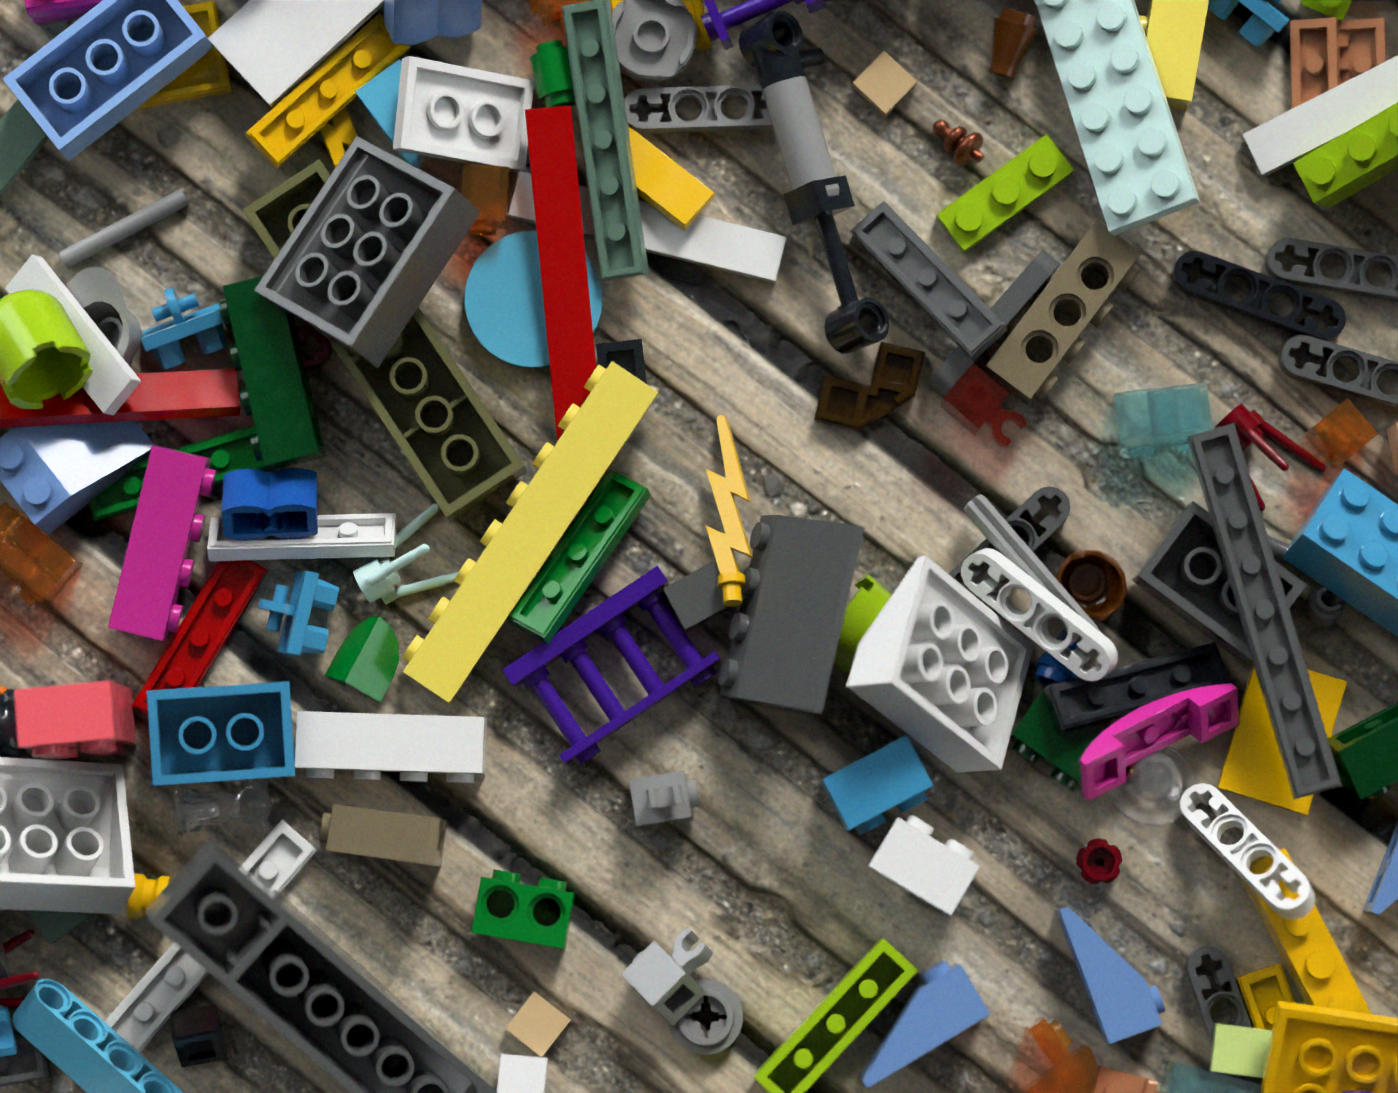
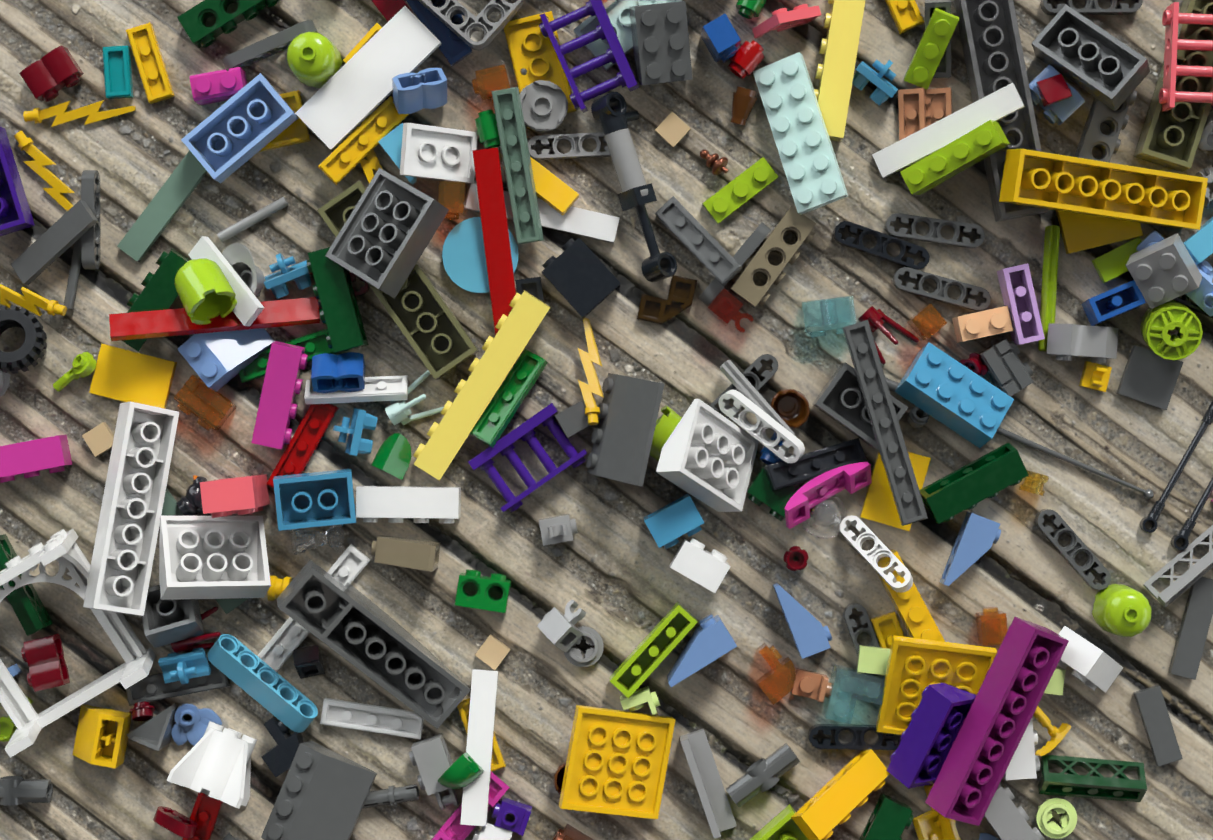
camera: 10 degrees left, 5 degrees up
none -> black brick [542,238,621,318]

